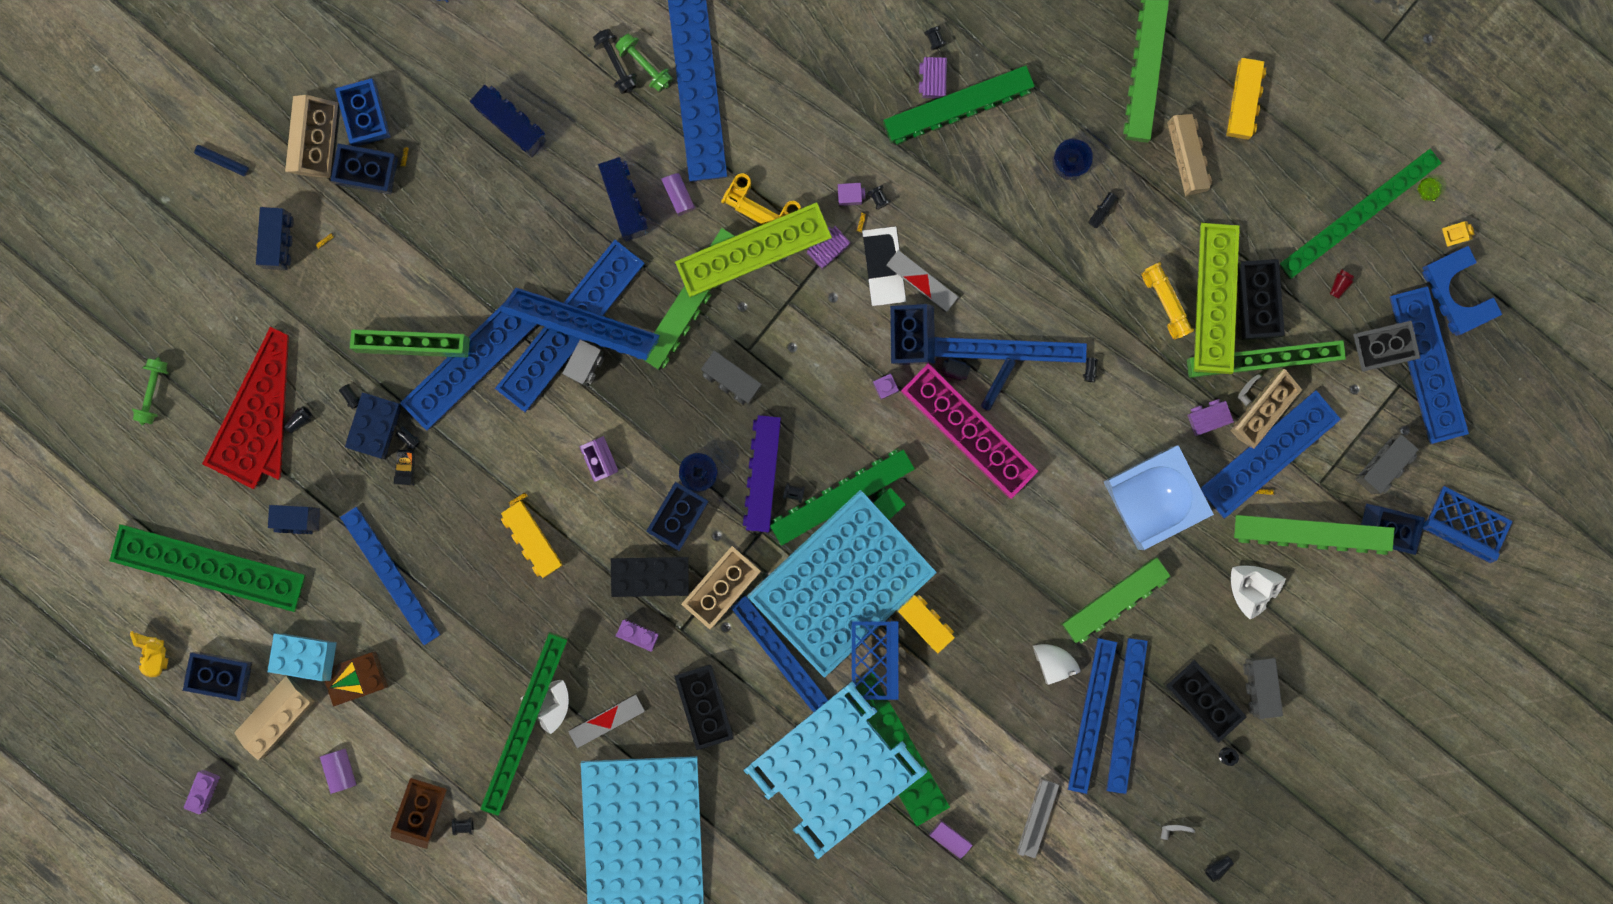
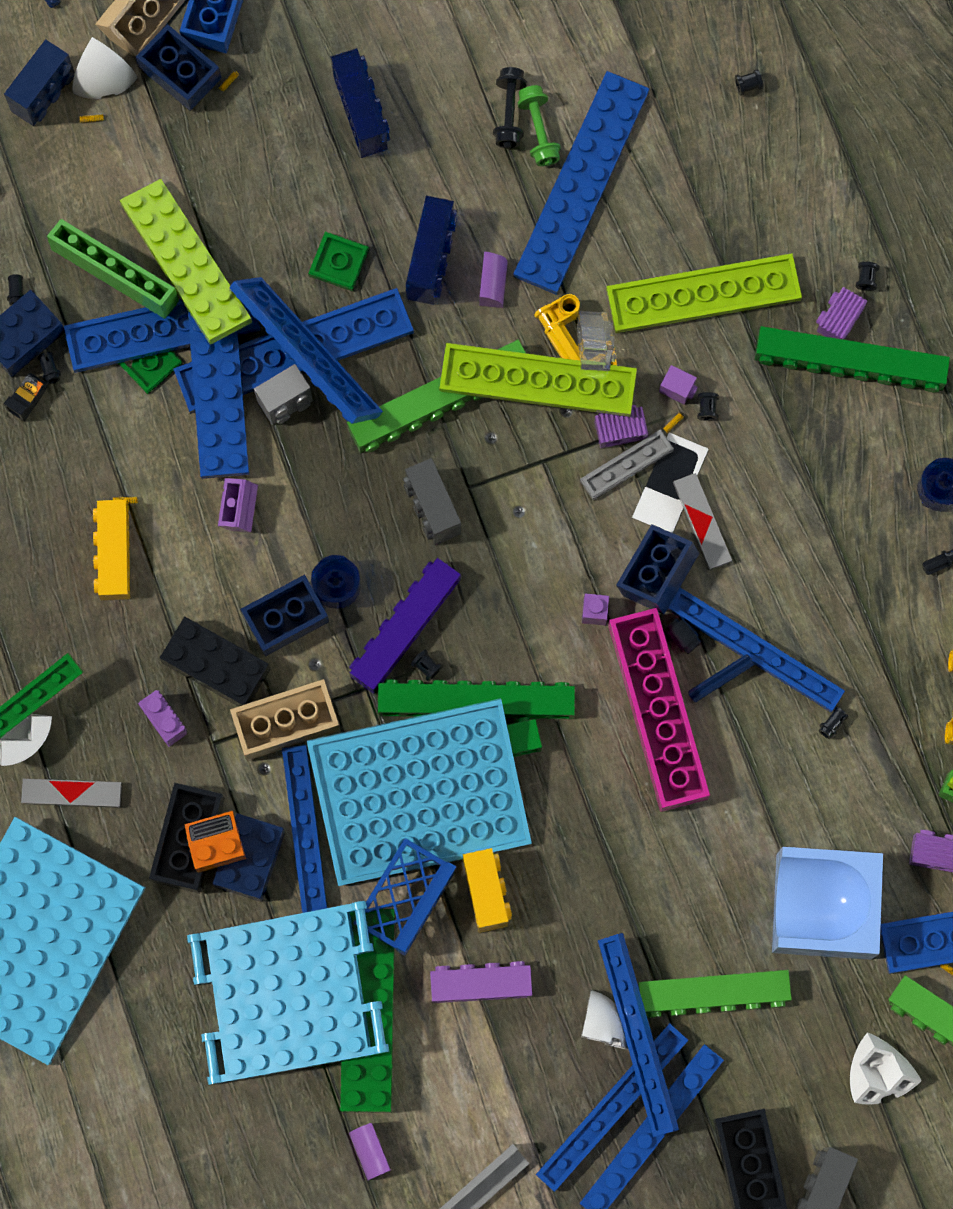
camera: 30 degrees right, 10 degrees down
none -> white brick [73,37,137,99]
none -> green tile [118,351,183,394]
none -> lime plate [120,179,252,345]
none -> orange slope [185,811,246,873]
none -> blue plate [188,311,249,479]
none -> dark blue brick [213,813,285,902]
none -> green tile [308,231,369,292]
none -> medium lavender brick [430,961,532,1003]
none -> clear brick [576,311,616,371]
none -> light grey tile [580,429,674,500]
none -> blue plate [598,933,679,1137]
none -> lime plate [606,253,802,334]

